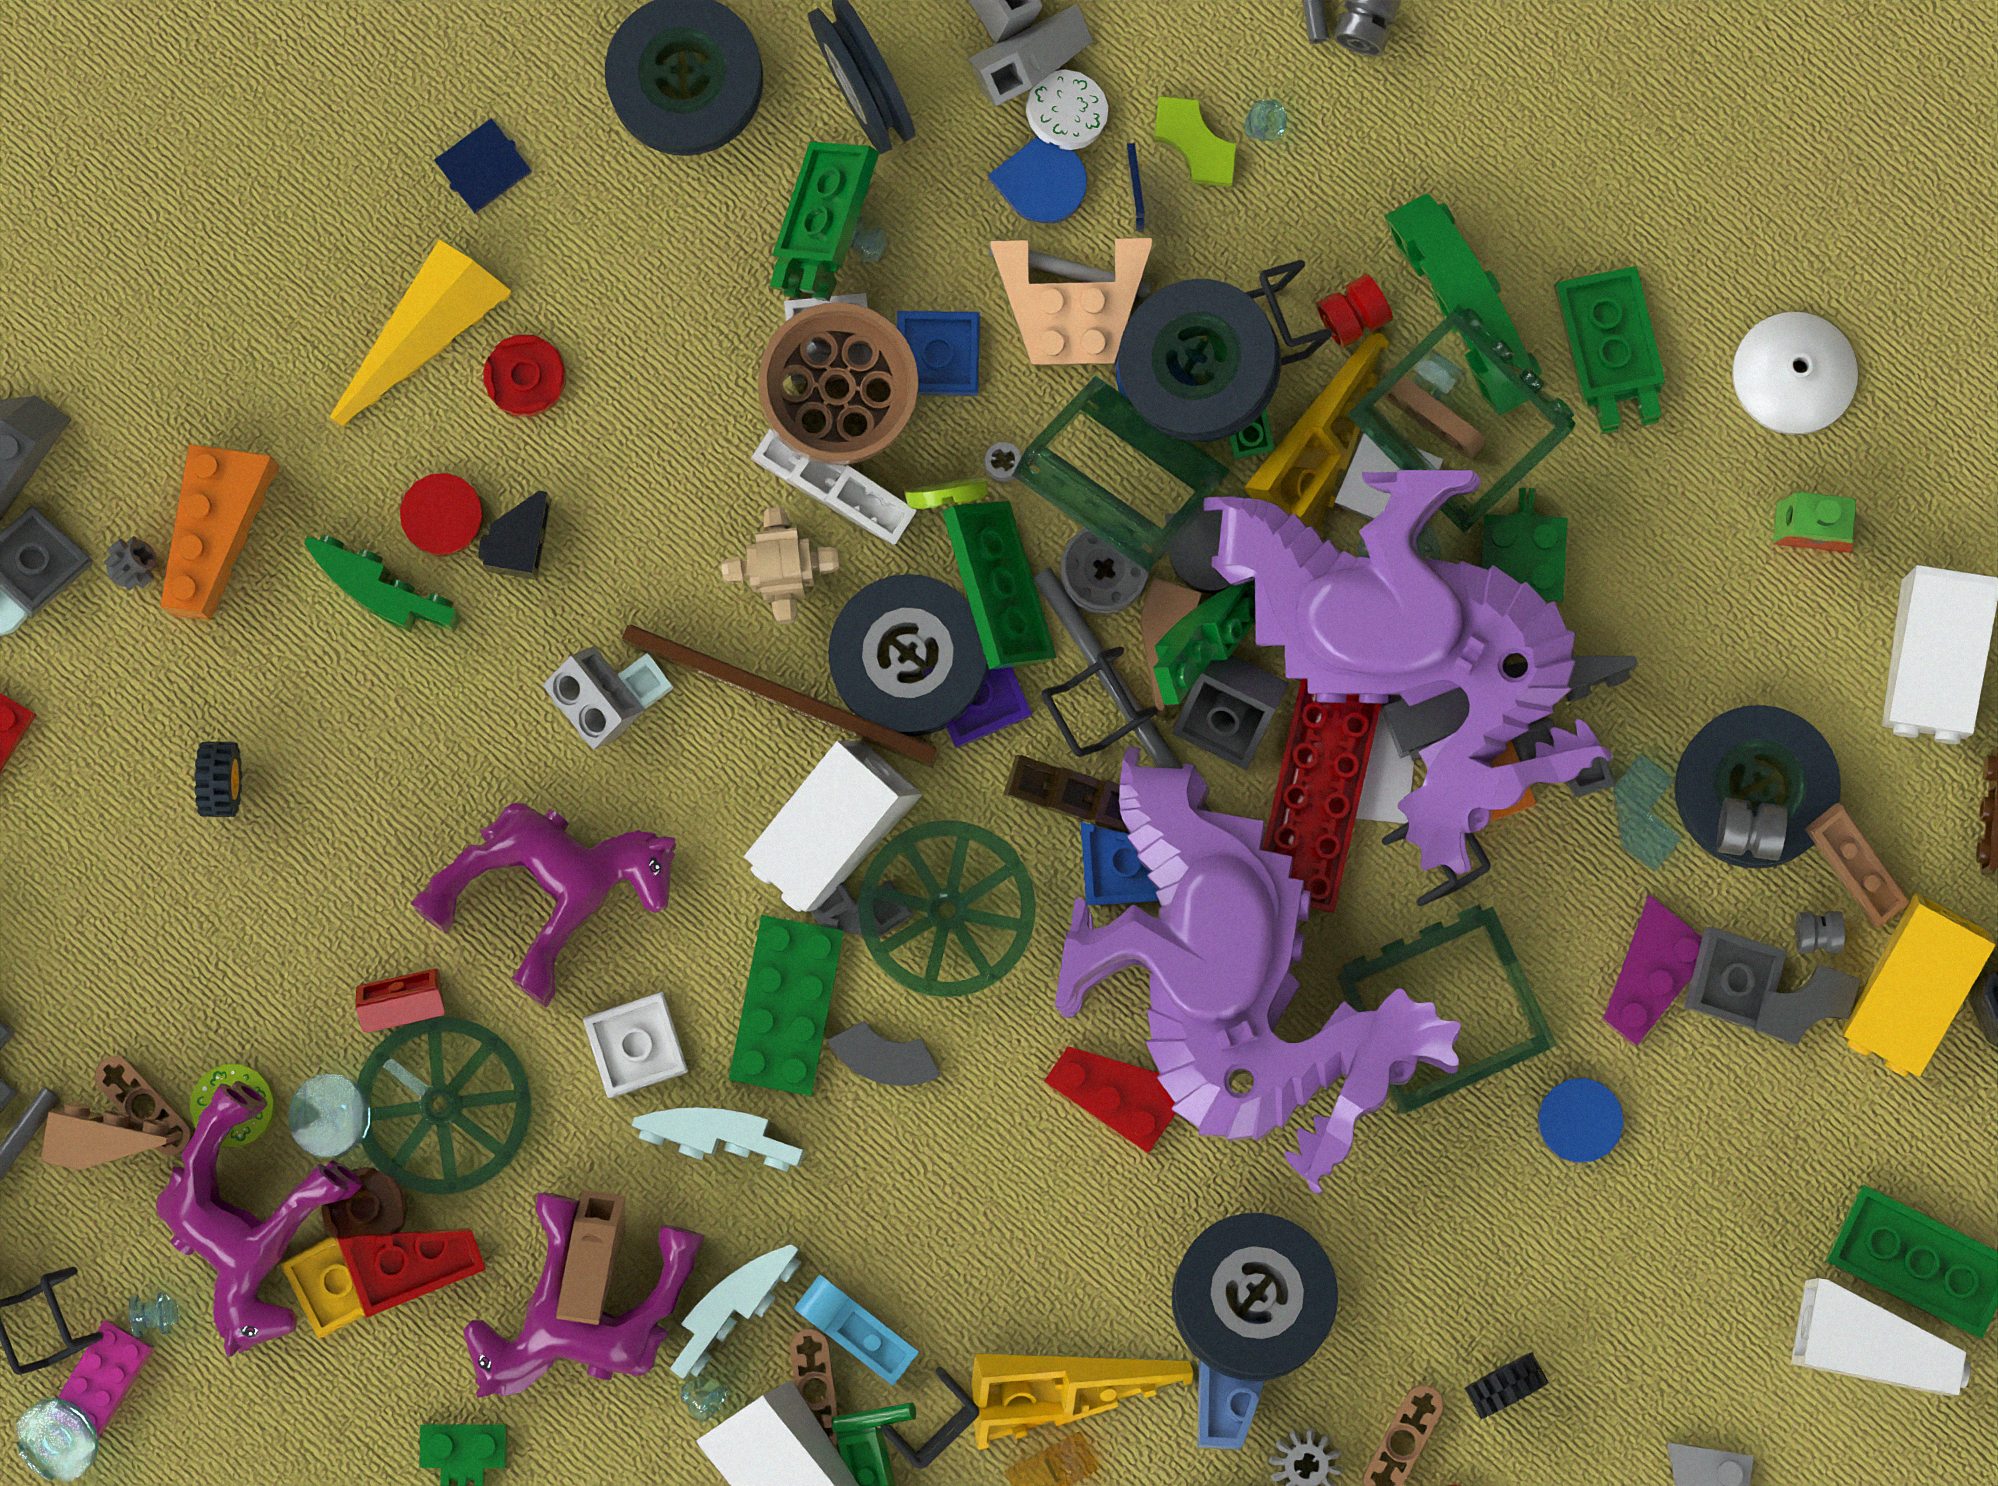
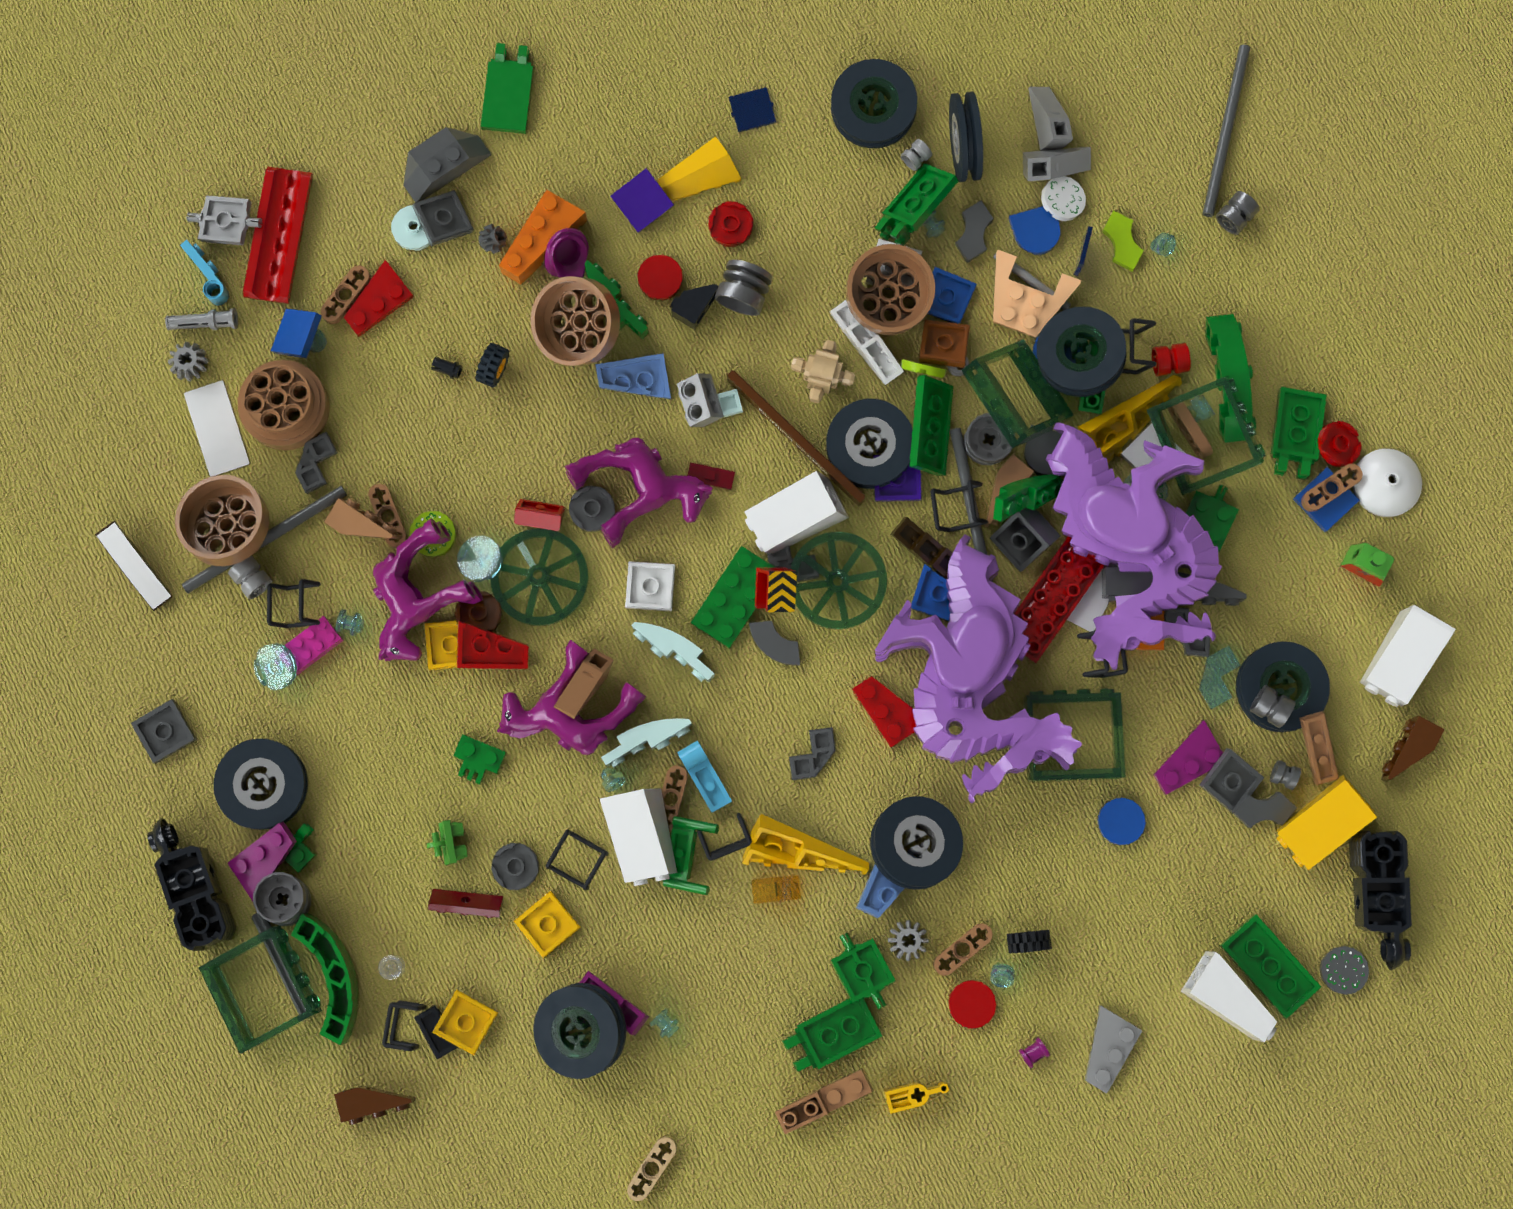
camera: 15 degrees right, 0 degrees up
none -> black pin [431,356,462,379]
none -> green tile [481,43,534,134]
none -> medium nougat wheel [530,276,620,366]
none -> magenta piece [545,228,589,278]
none -> dark grey tile [569,486,615,532]
none -> medium blue wing [595,353,671,400]
none -> dark purple tile [611,168,674,232]
none -> dark red piece [687,462,735,490]
none -> flat silver wheel [715,260,773,316]
none -> piece [755,567,797,612]
none -> dark grey tile [789,727,836,780]
none -> light grey wheel [901,139,932,171]
none -> dark orange tile [919,320,970,368]
none -> dark grey tile [955,201,994,263]
none -> clear light blue tile [990,963,1015,988]
none -> blue tile [1293,467,1360,532]
none -> medium nougat beam [1301,464,1363,512]
none -> red tile [1318,421,1362,467]

